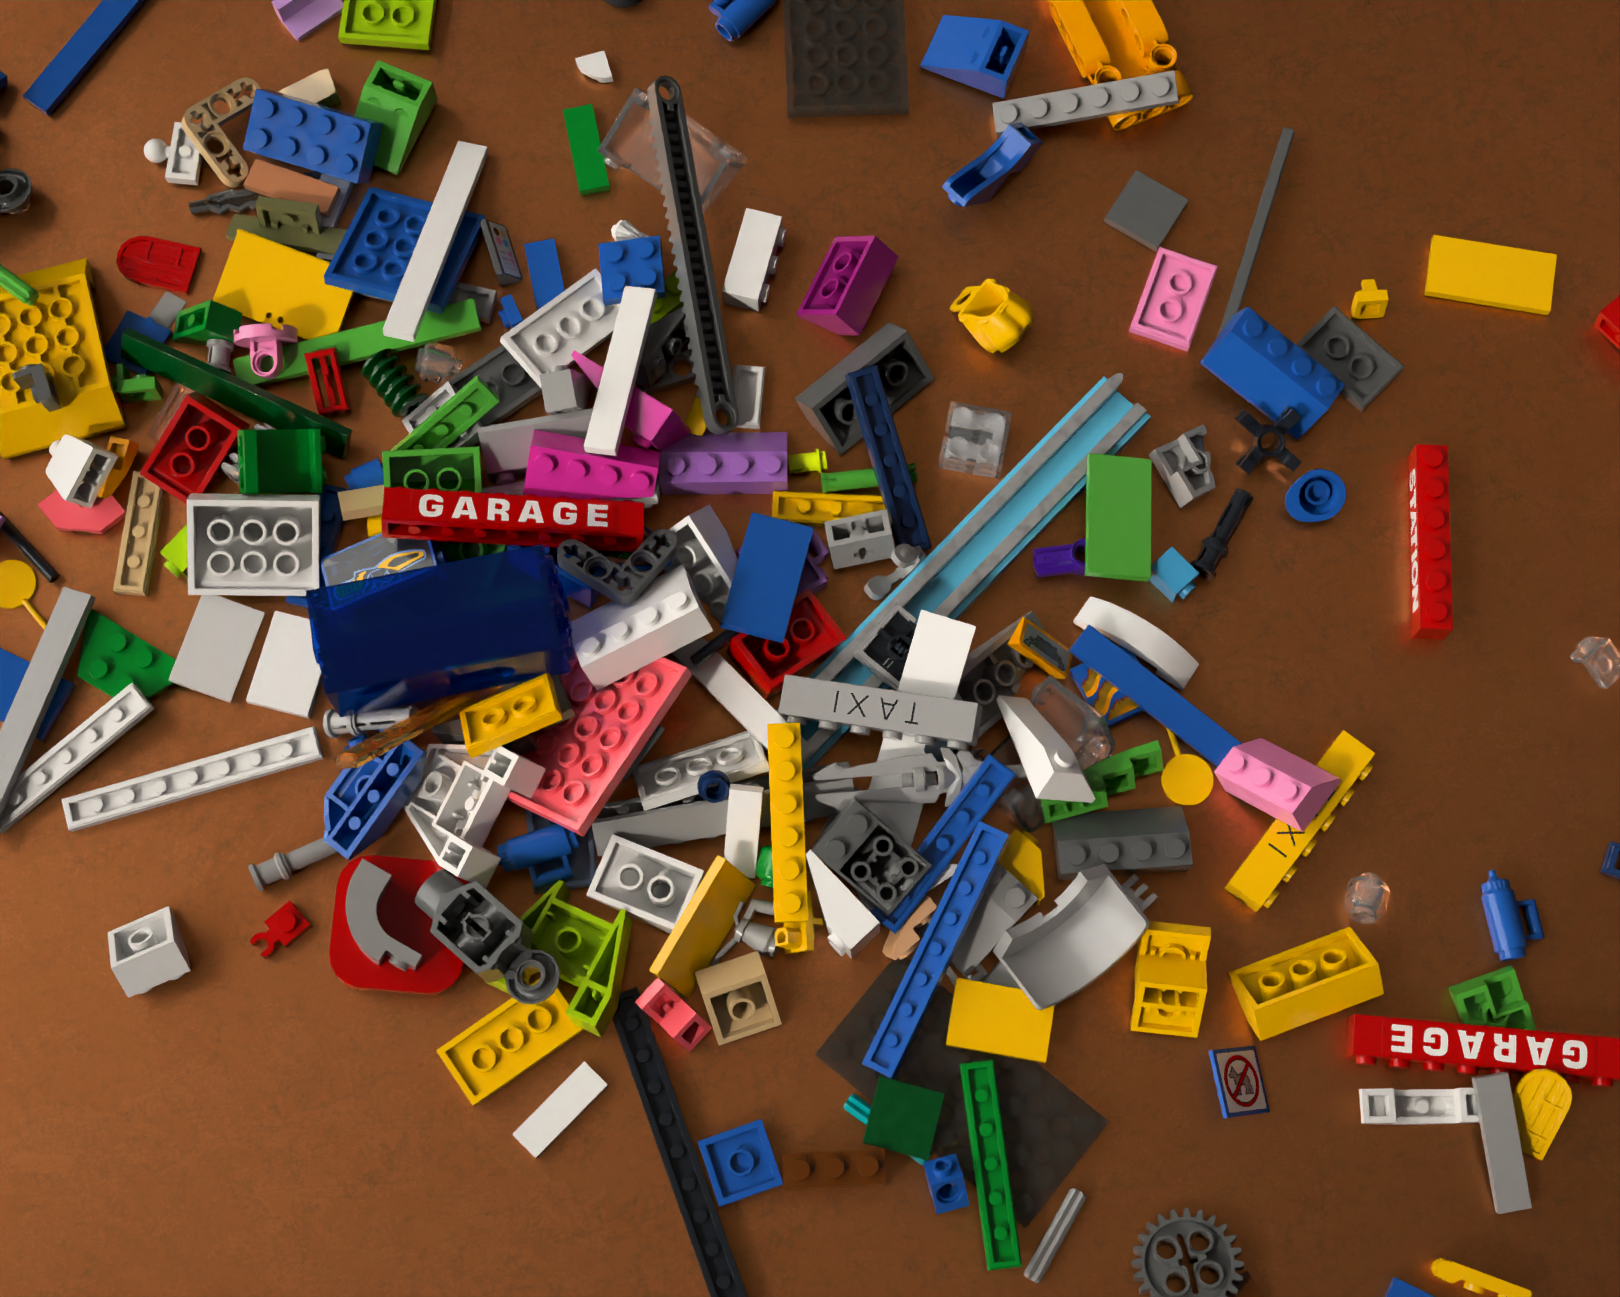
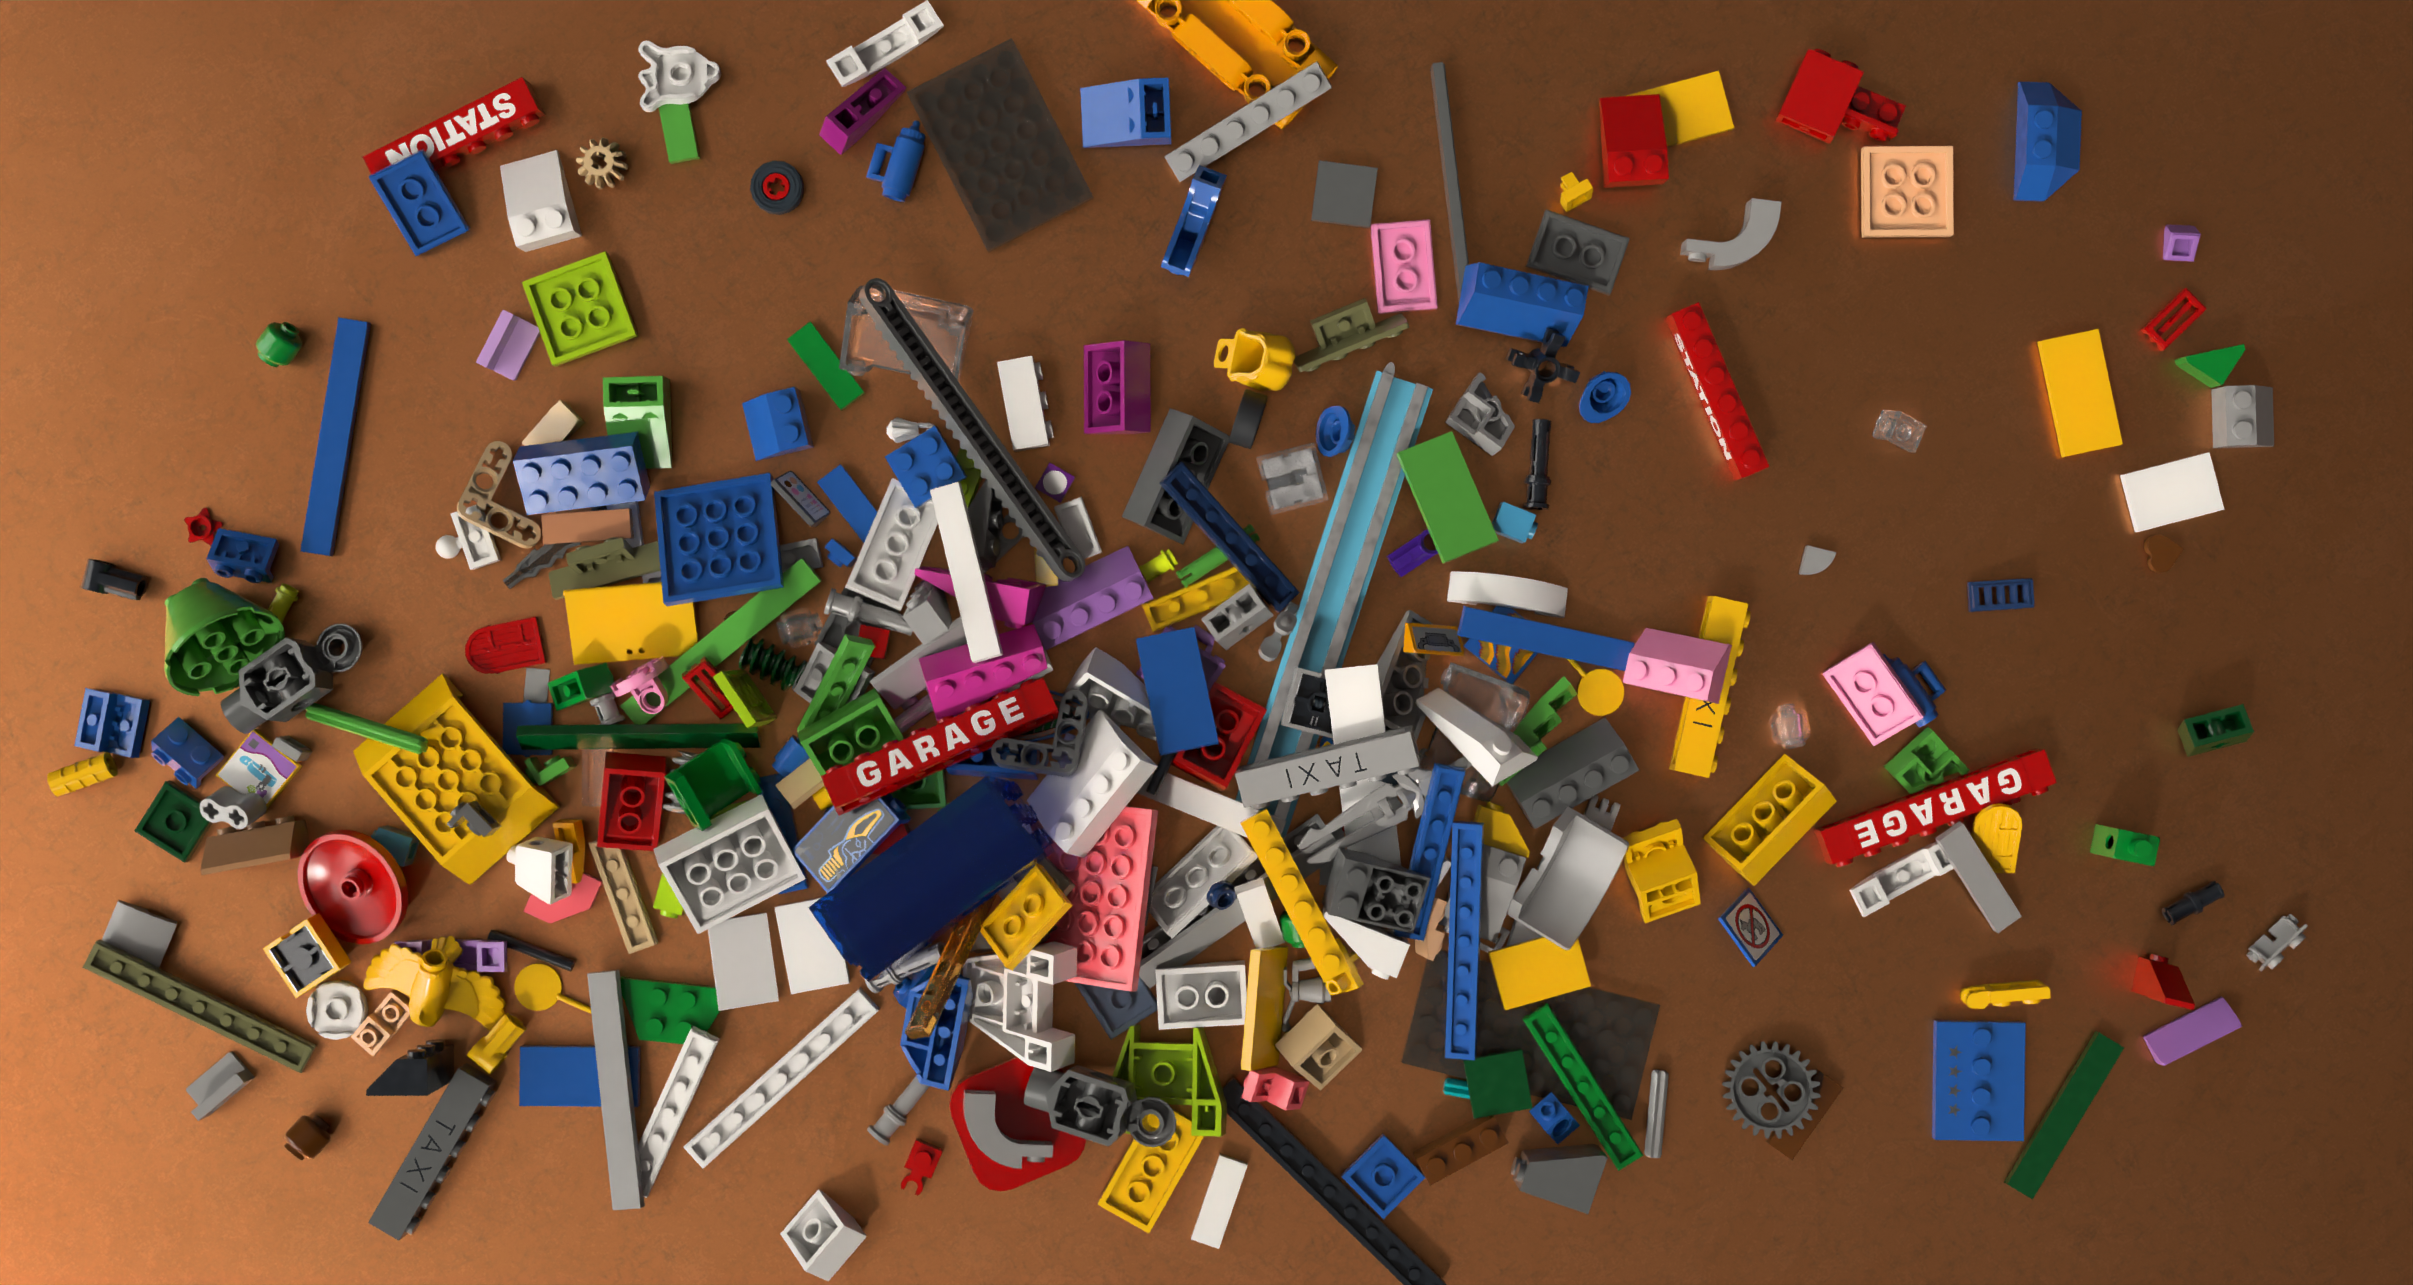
camera: 30 degrees left, 15 degrees up
white tile [383,141,488,342] -> none
blue piece [496,824,579,889] -> none
white tile [575,51,613,83] -> none
none -> lime tile [713,670,777,728]
none -> blue slope [742,387,814,461]
none -> light grey pin [824,588,913,636]
none -> red tile [858,624,891,659]
none -> tile [1035,462,1076,503]
none -> black tyre [1229,389,1268,449]
none -> olive bracket [1294,298,1409,372]
none -> blue piece [1316,406,1355,457]
none -> dark grey slope [1510,1144,1608,1214]
none -> red slope [1599,94,1669,188]
none -> light grey arch [1680,198,1782,270]
none -> light grey tile [1798,545,1836,575]
none -> bright pink tile [1823,642,1925,746]

